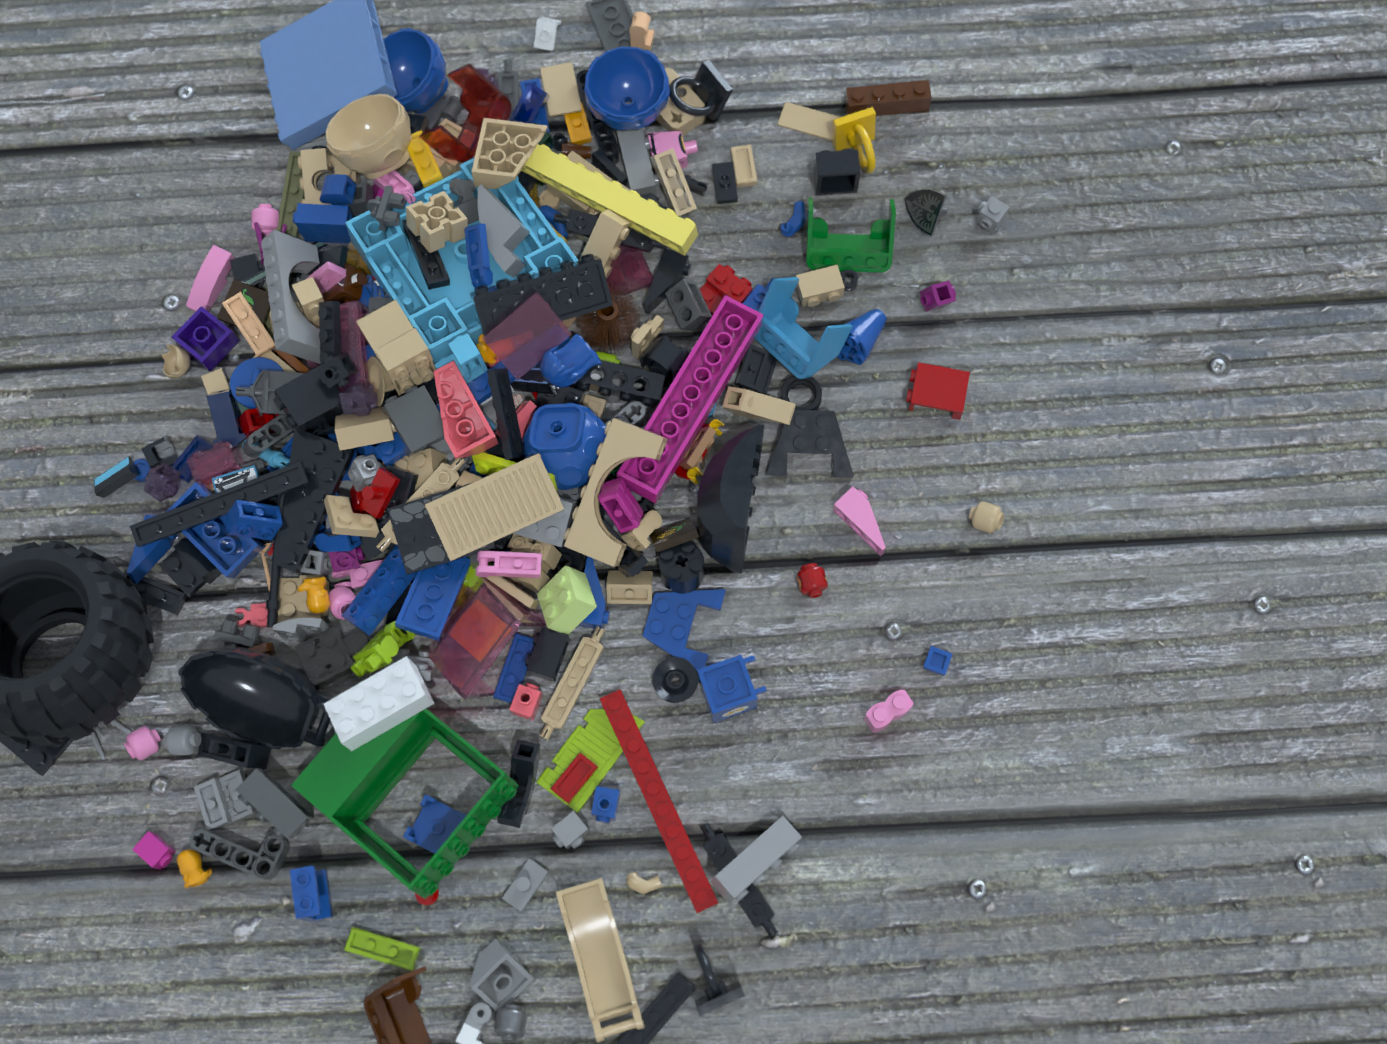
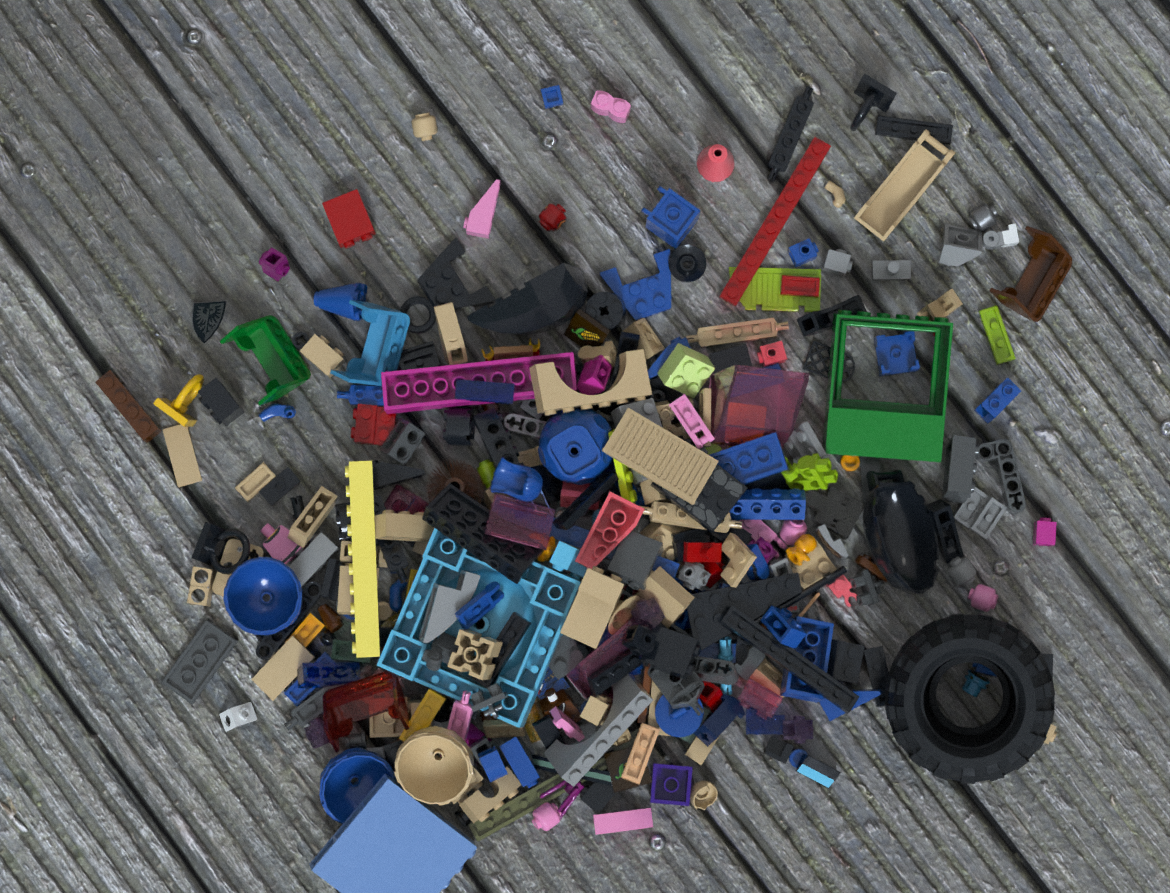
camera: 130 degrees left, 10 degrees up
light orange animal [177,849,212,889] -> none
tile [212,465,260,493] -> none
white brick [324,656,434,751] -> none
tan wedge [471,118,548,189] -> none
light nougat leg [630,12,655,50] -> none
tan plate [631,315,664,360] -> none
light grey brick [710,816,802,903] -> none
light grey brick [976,196,1010,234] -> none
none -> tan piece [187,566,216,607]
none -> clear blue tile [455,379,515,404]
none -> coral cone [697,144,735,182]
none -> black window [803,341,856,382]
none -> tan brick [917,288,963,320]

